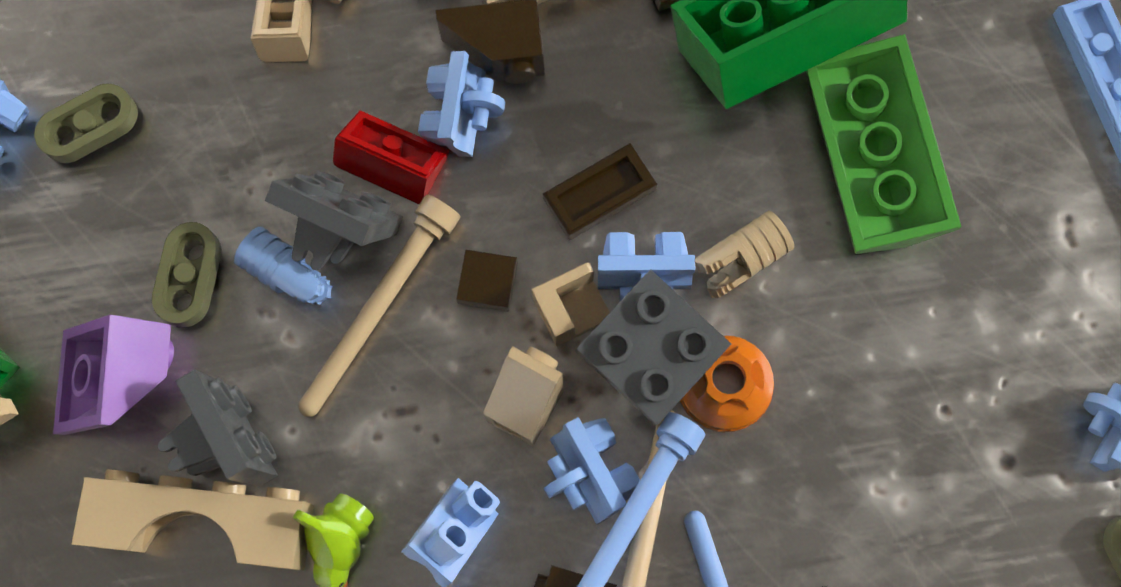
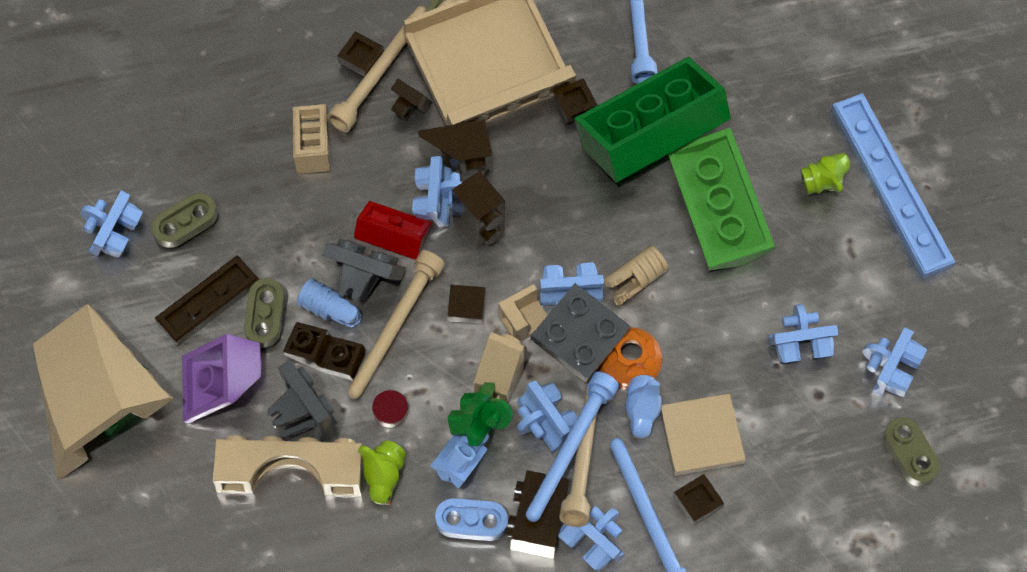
camera: 10 degrees left, 10 degrees down
dark brown tile [543,143,657,241] -> none
none -> dark brown tile [155,255,259,347]
none -> dark brown slope [283,322,366,381]
none -> dark red tile [372,390,408,428]
none -> green hips [448,382,513,446]
none -> dark brown brick [452,171,505,249]
none -> light blue animal [625,375,662,438]
none -> tan tile [660,393,746,476]
none -> light blue hips [768,304,838,363]
none -> lime animal [800,153,850,195]

